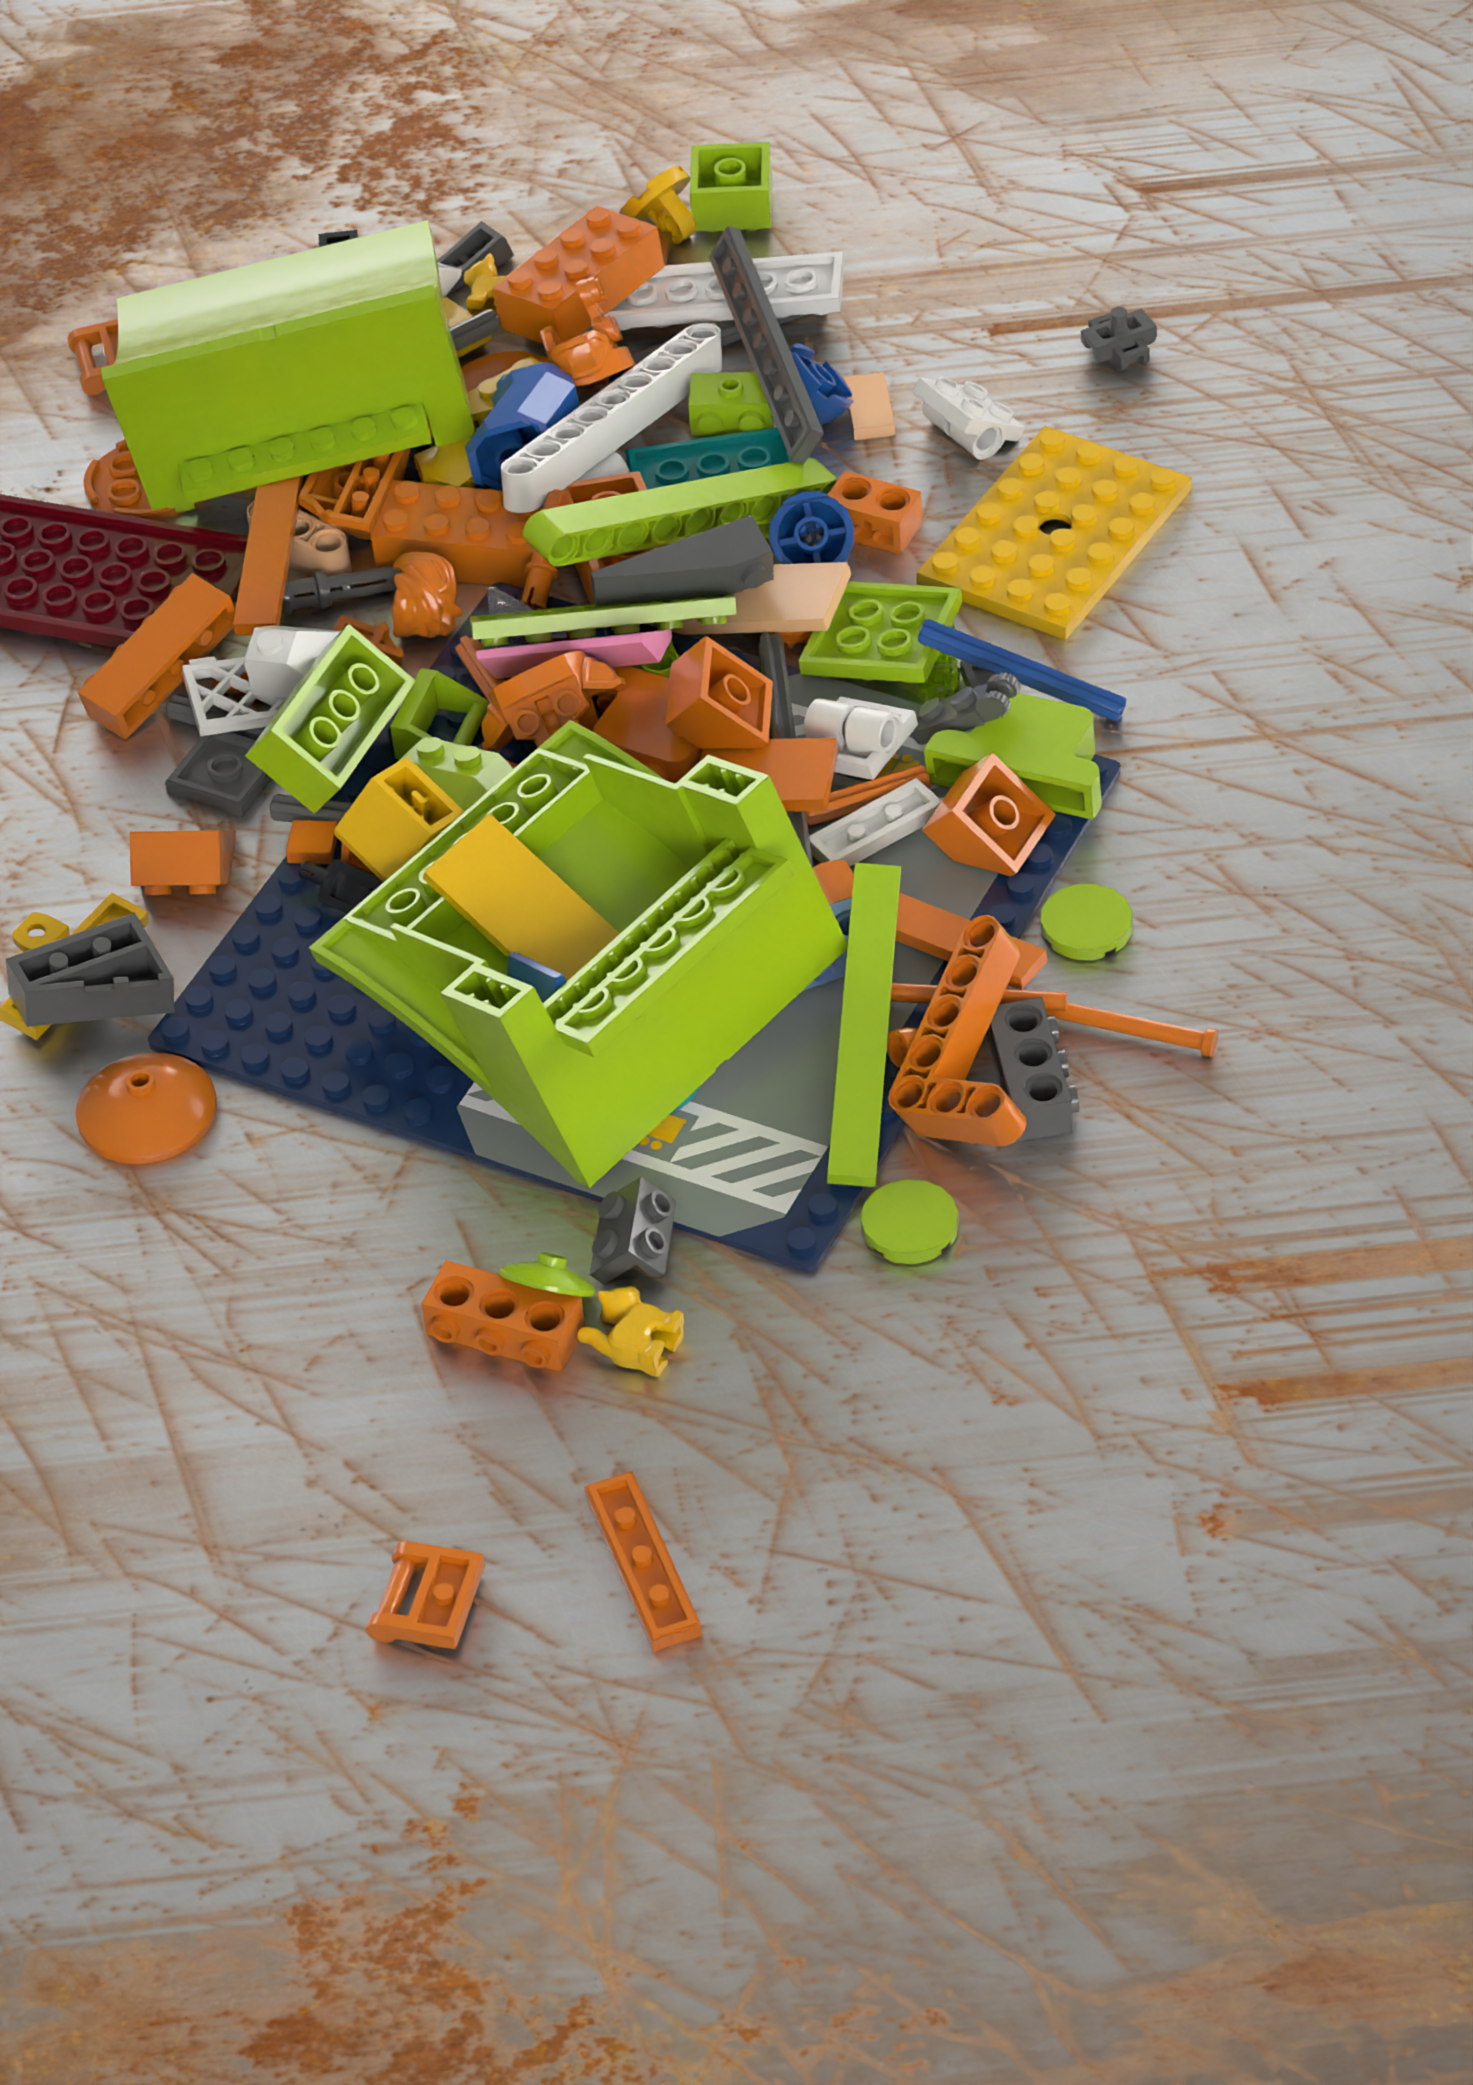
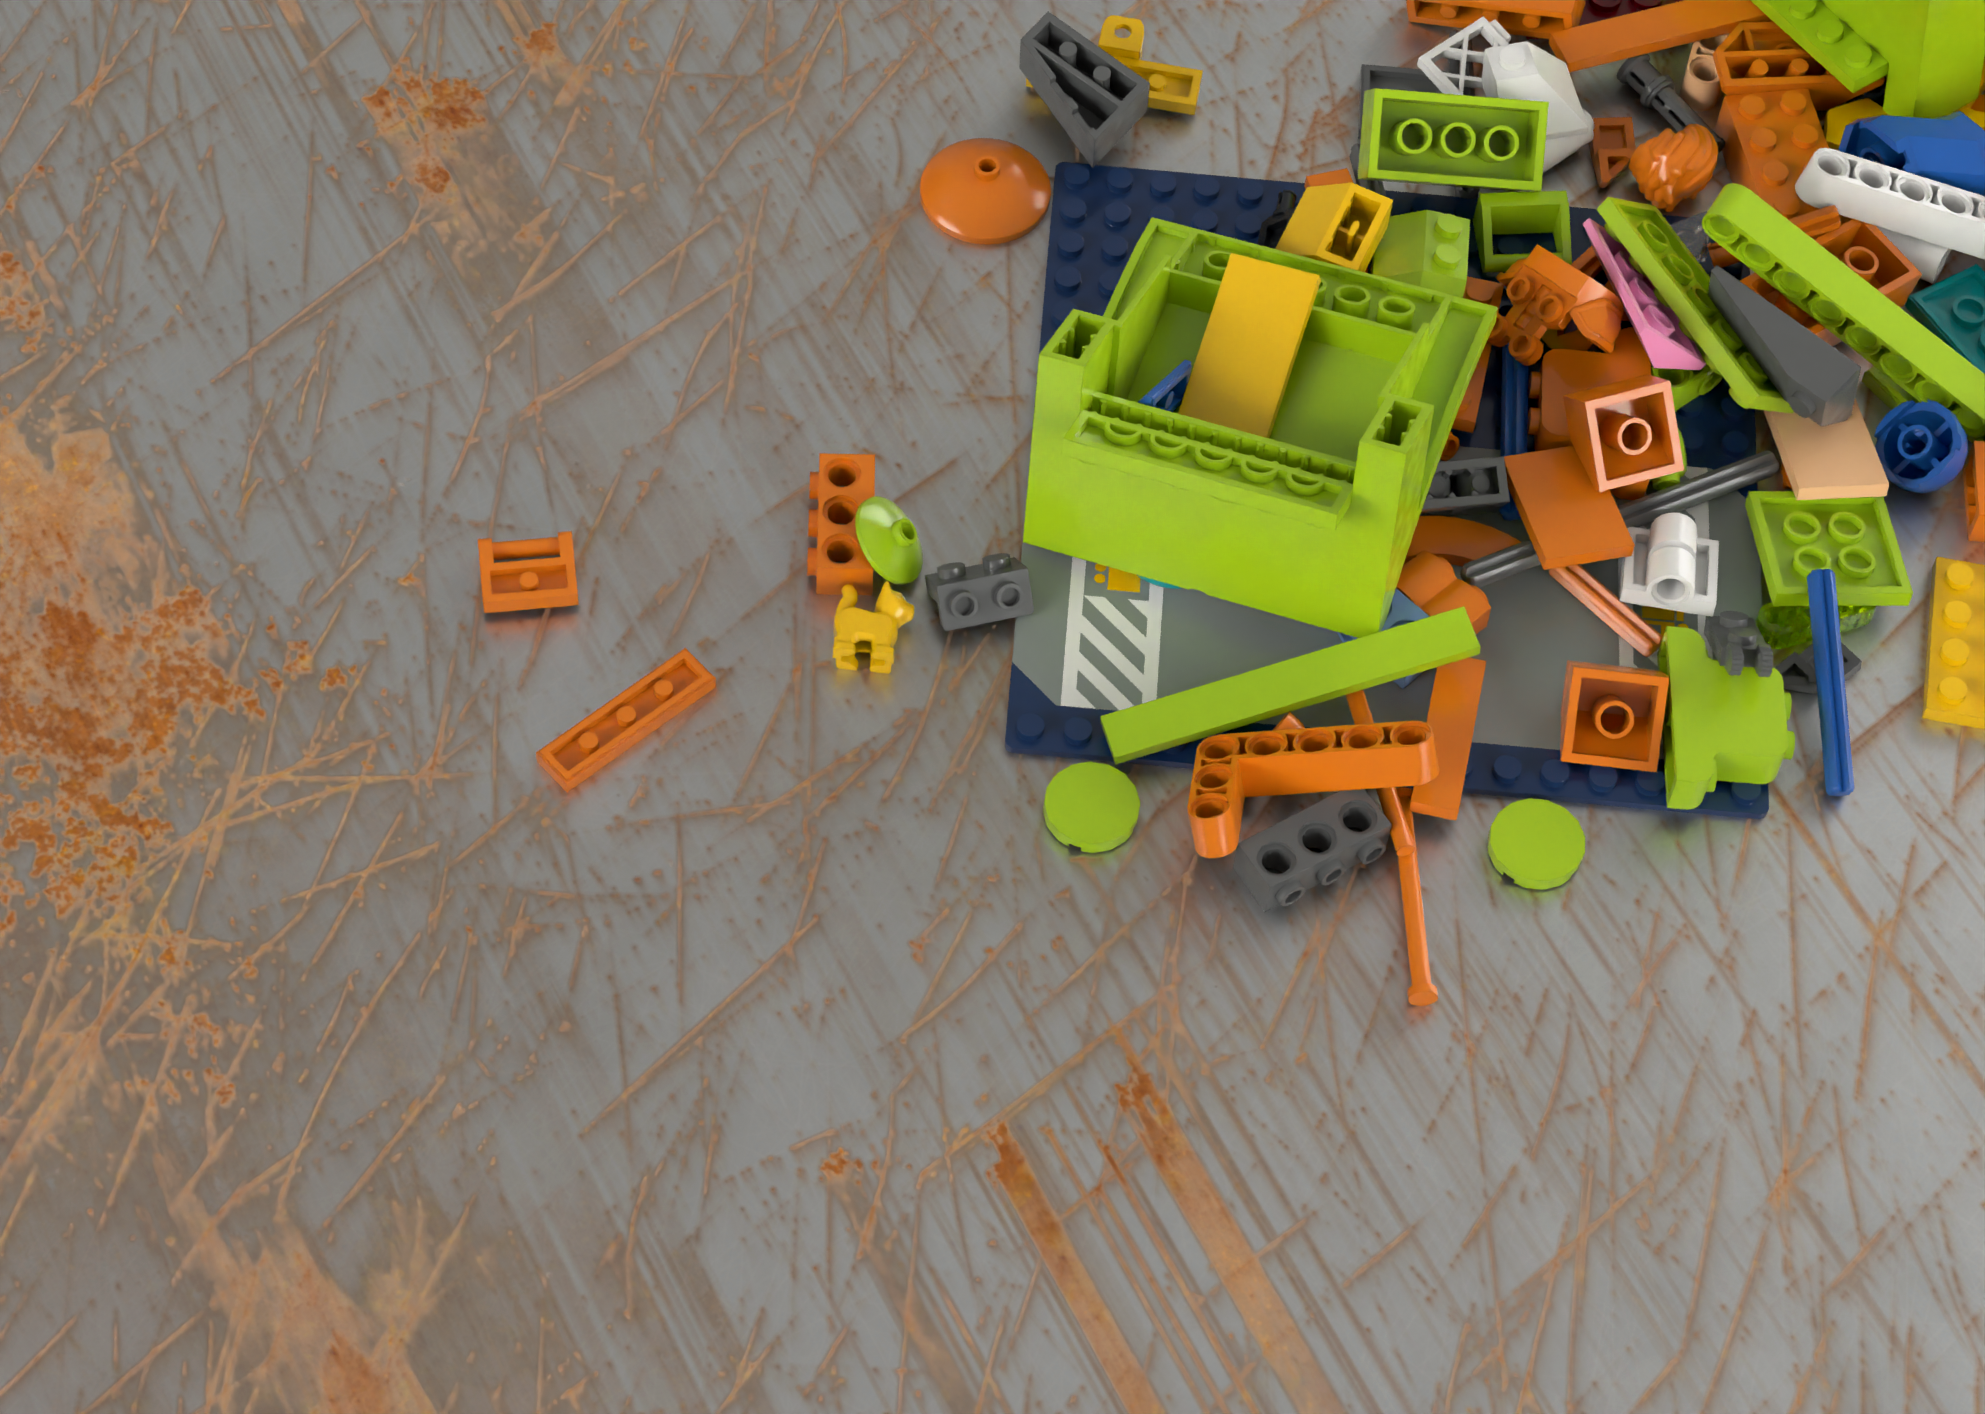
camera: 60 degrees right, 10 degrees up
orange slope [130,830,236,895] -> none
white plate [809,778,941,867] -> none

